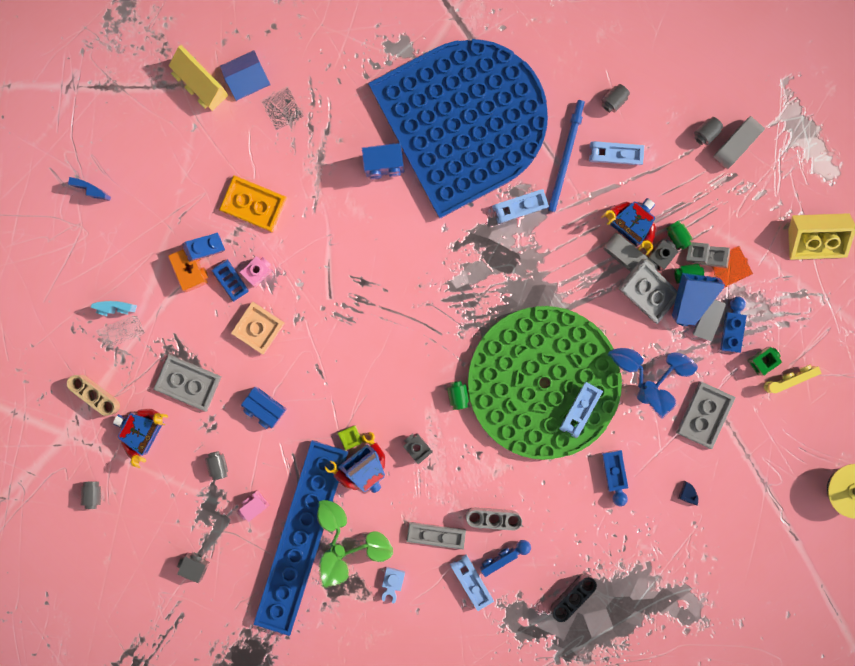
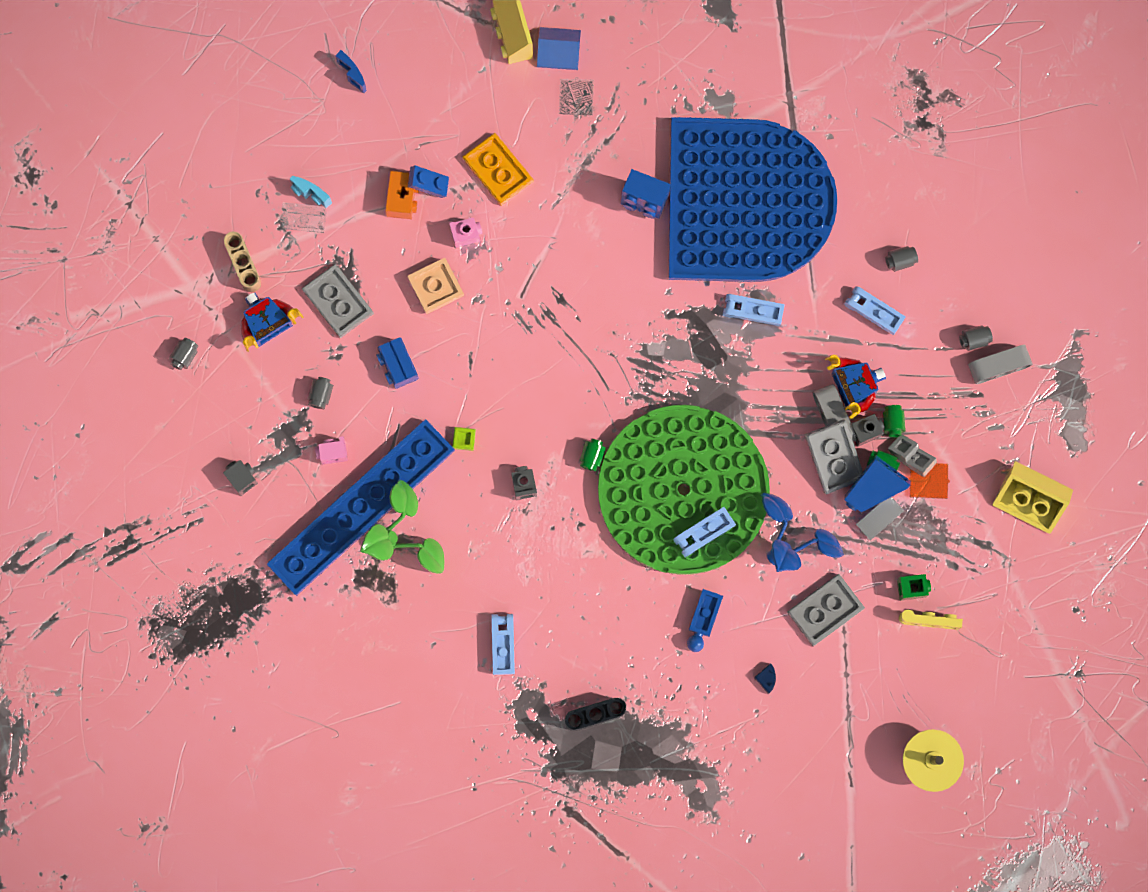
camera: 25 degrees right, 10 degrees down
blue slope [211,258,249,302] -> none
torso [325,432,385,493] -> none
light blue plate [382,567,405,604] -> none
light grey tile [407,522,466,550] -> none
light grey beam [466,507,522,531] -> none
blue plate [480,540,531,577] -> none
blue bar [548,100,585,212] -> none
blue plate [720,296,747,353] -> none

